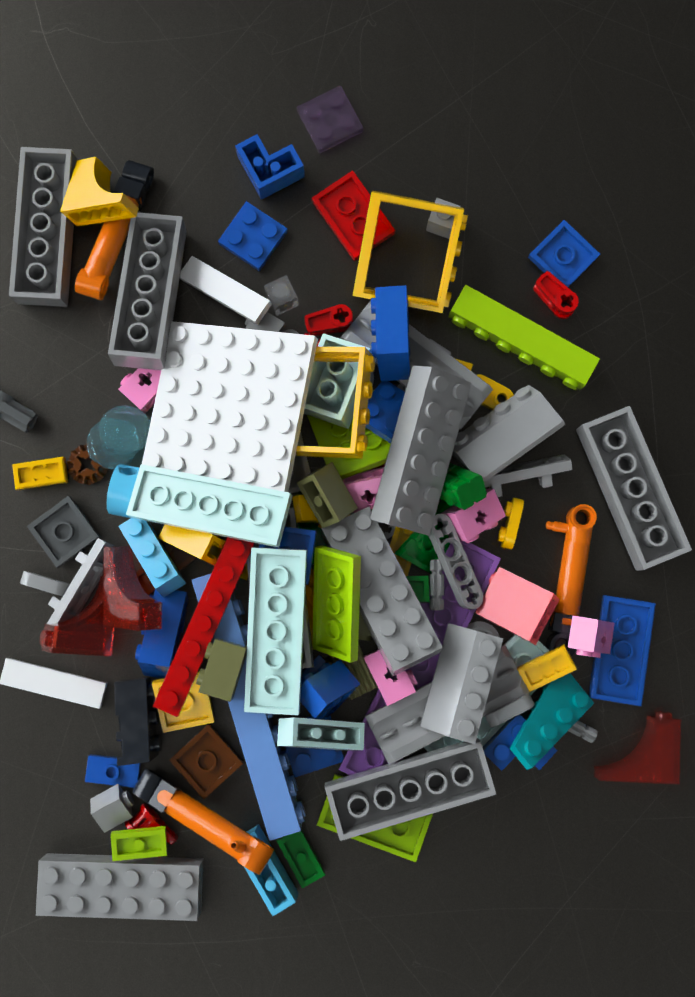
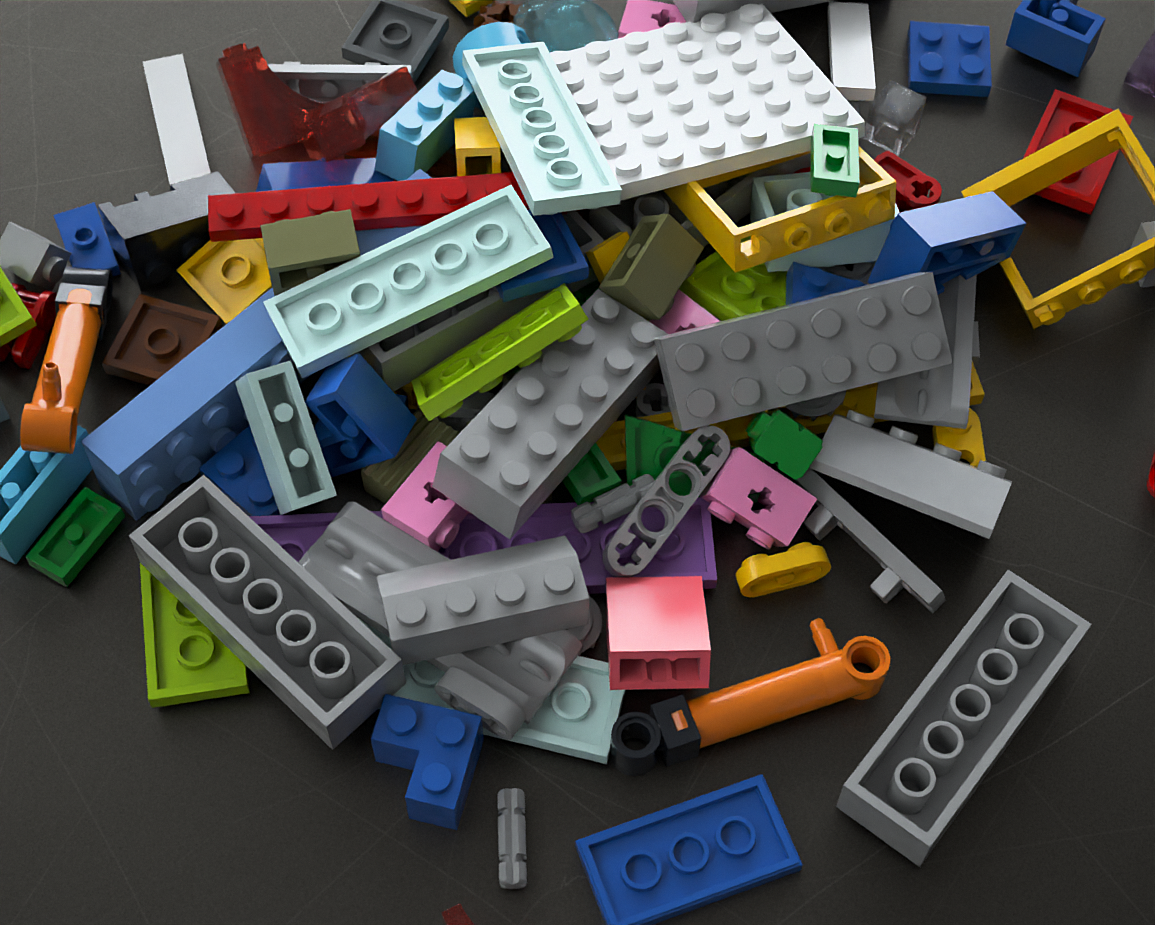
camera: 60 degrees right, 25 degrees down
light grey beam [20,571,70,596] -> none
lime brick [449,285,600,390] -> none
teal wing [510,673,594,770] -> none
yellow plate [517,644,577,692] -> none
bright pink brick [568,616,615,658] -> none
none -> plate [811,123,860,197]

